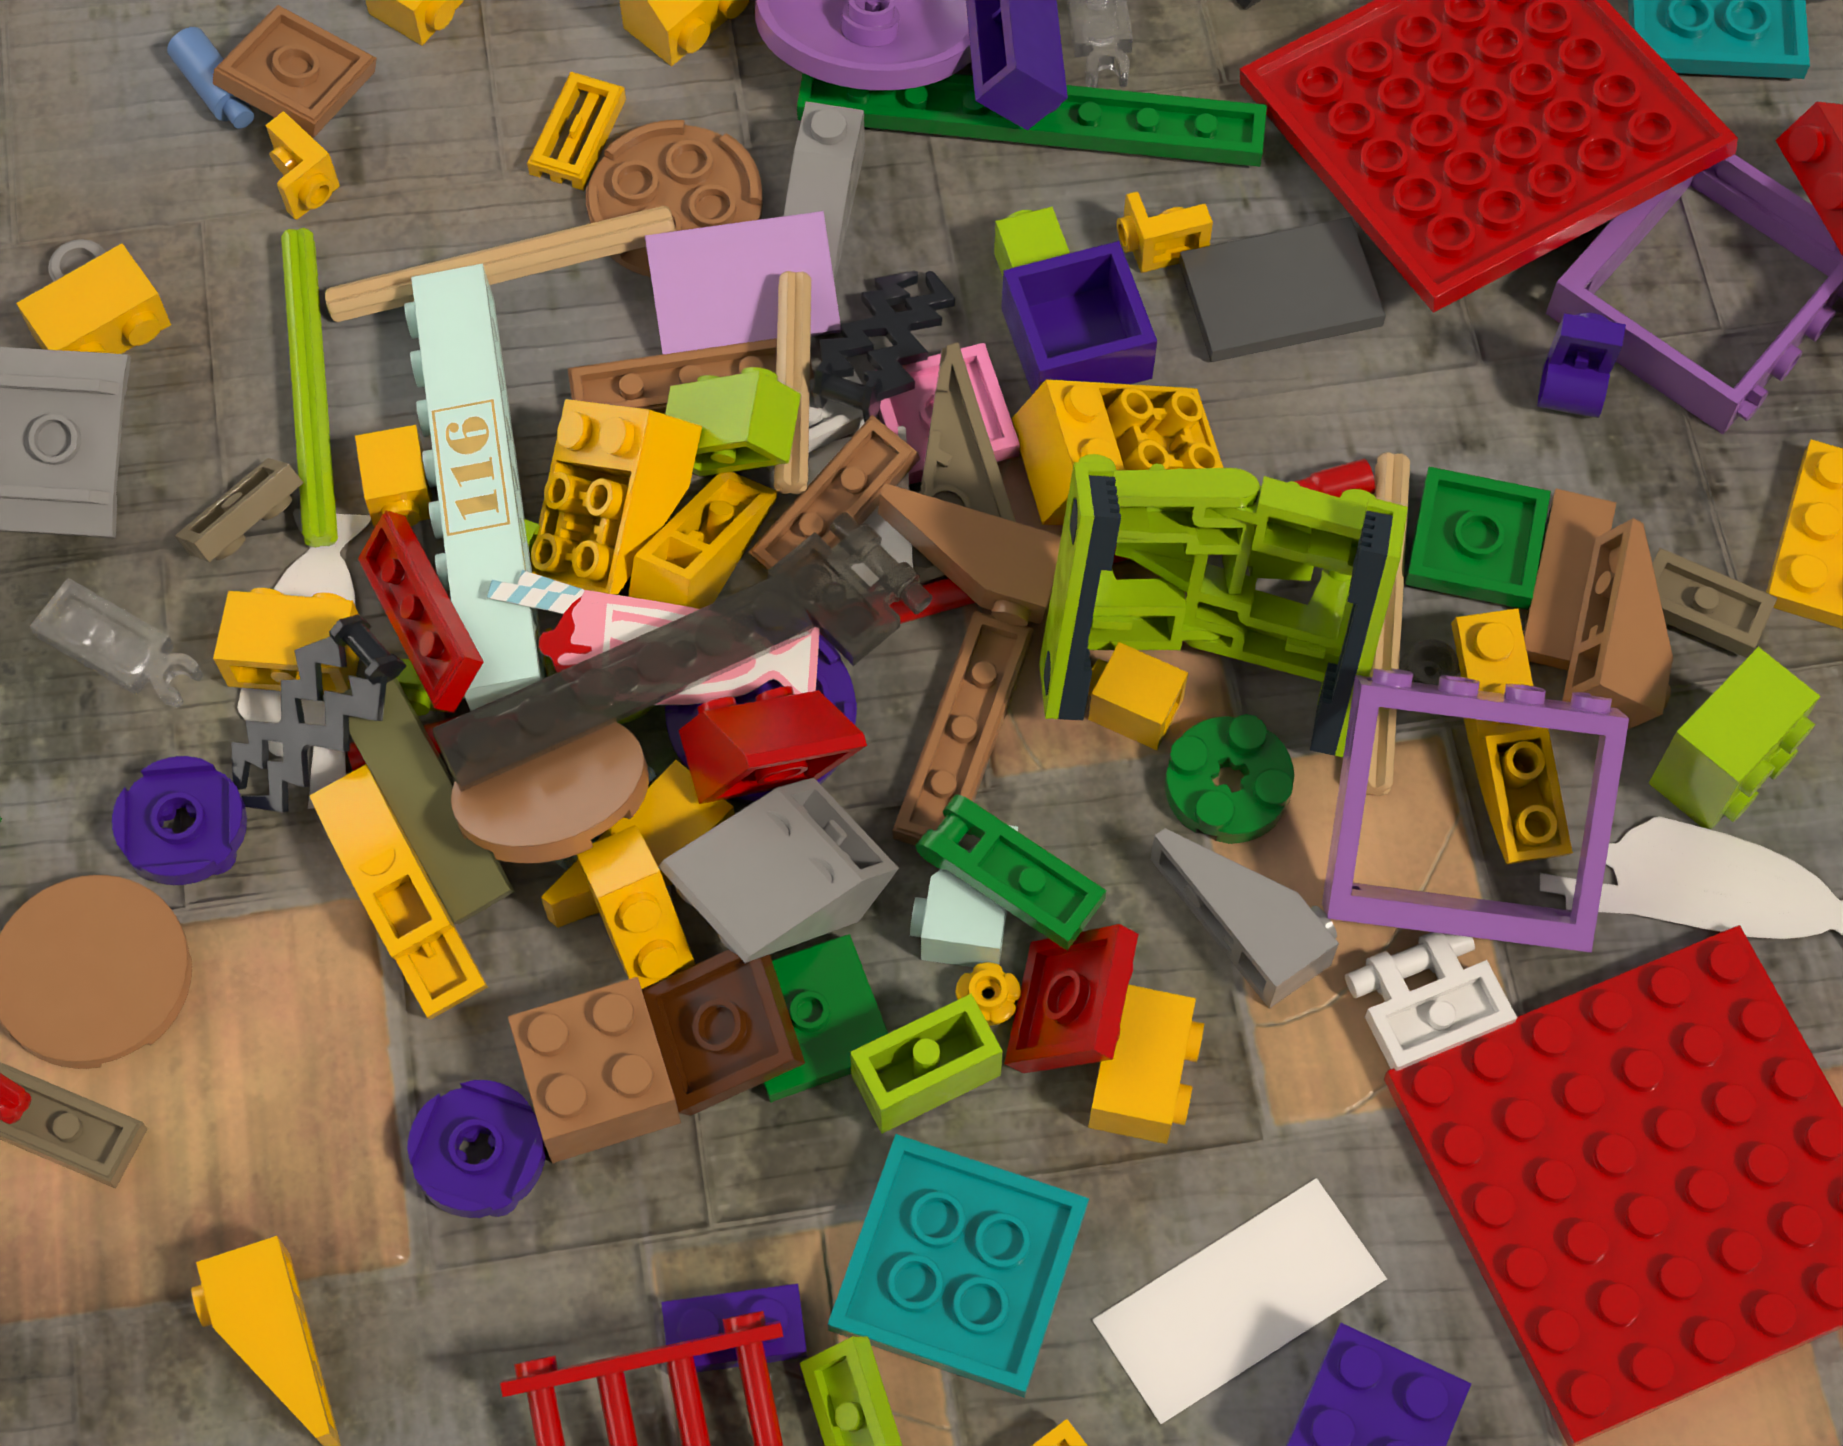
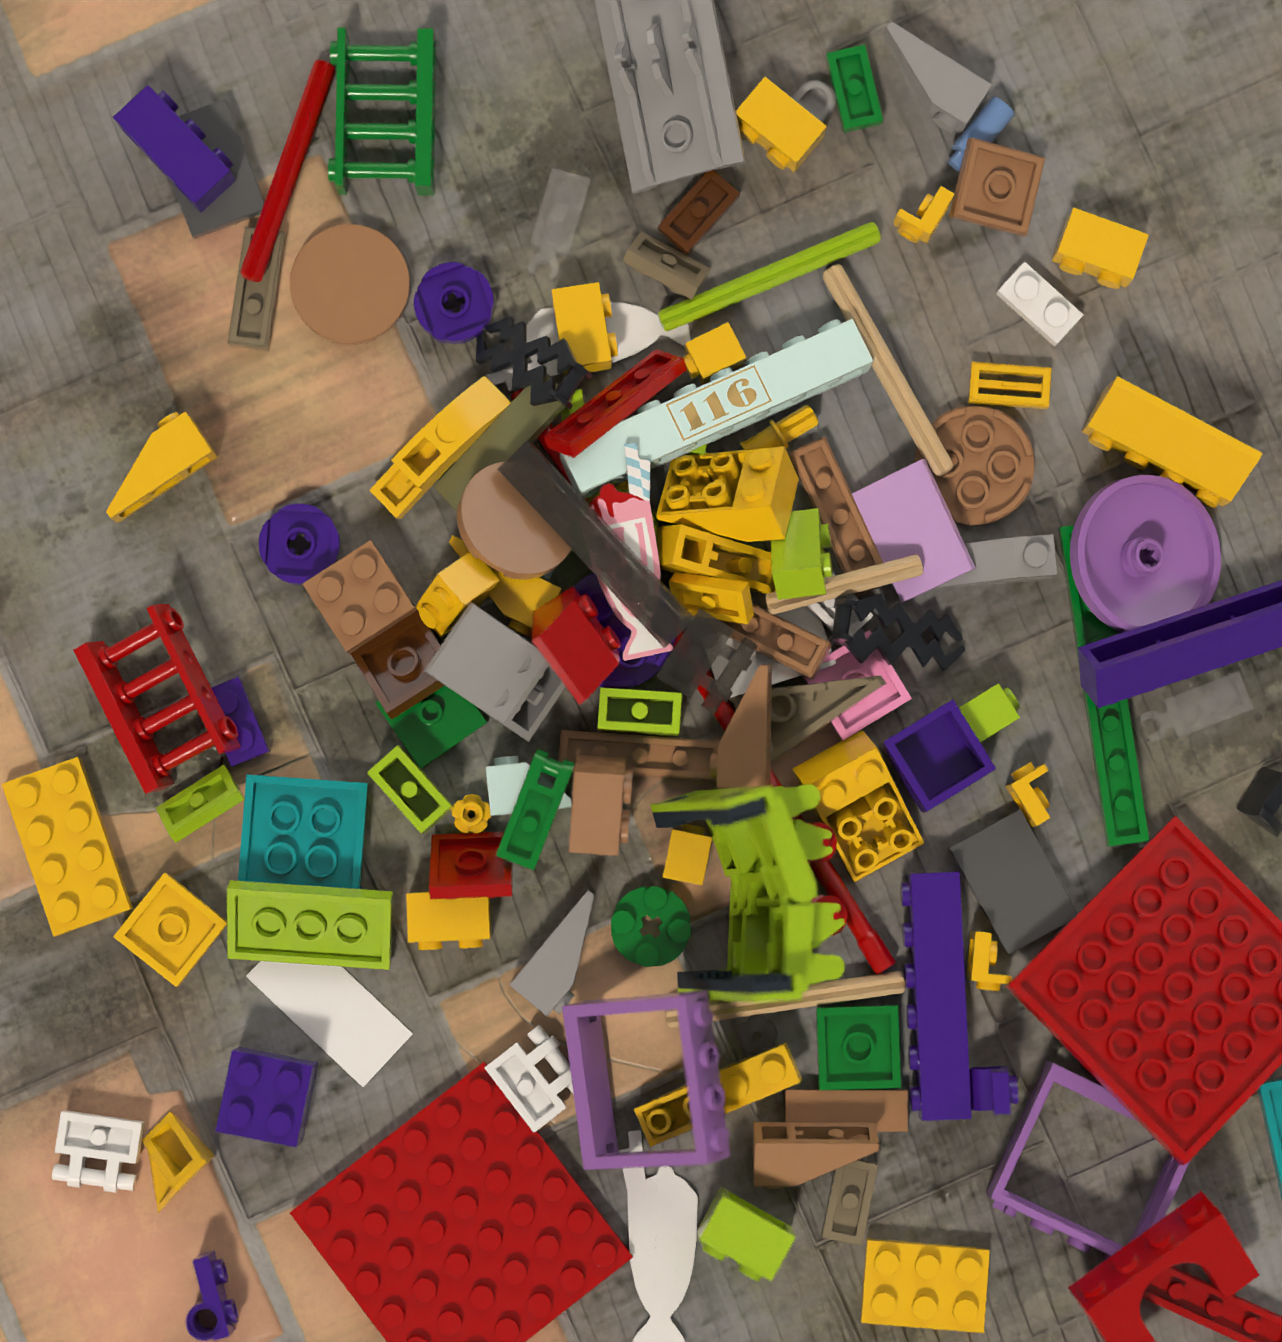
camera: 75 degrees right, 20 degrees up
none -> lime plate [227,880,393,970]
none -> medium nougat piece [569,754,633,856]
none -> lime brick [598,688,682,736]
none -> reddish brown plate [658,170,740,256]
none -> yellow plate [669,572,754,624]
none -> yellow axle [740,405,818,450]
none -> green plate [825,44,883,133]
none -> light grey slope [883,21,992,134]
none -> dark purple brick [900,872,972,1121]
none -> yellow bracket [966,931,1012,991]
none -> white plate [996,262,1084,347]

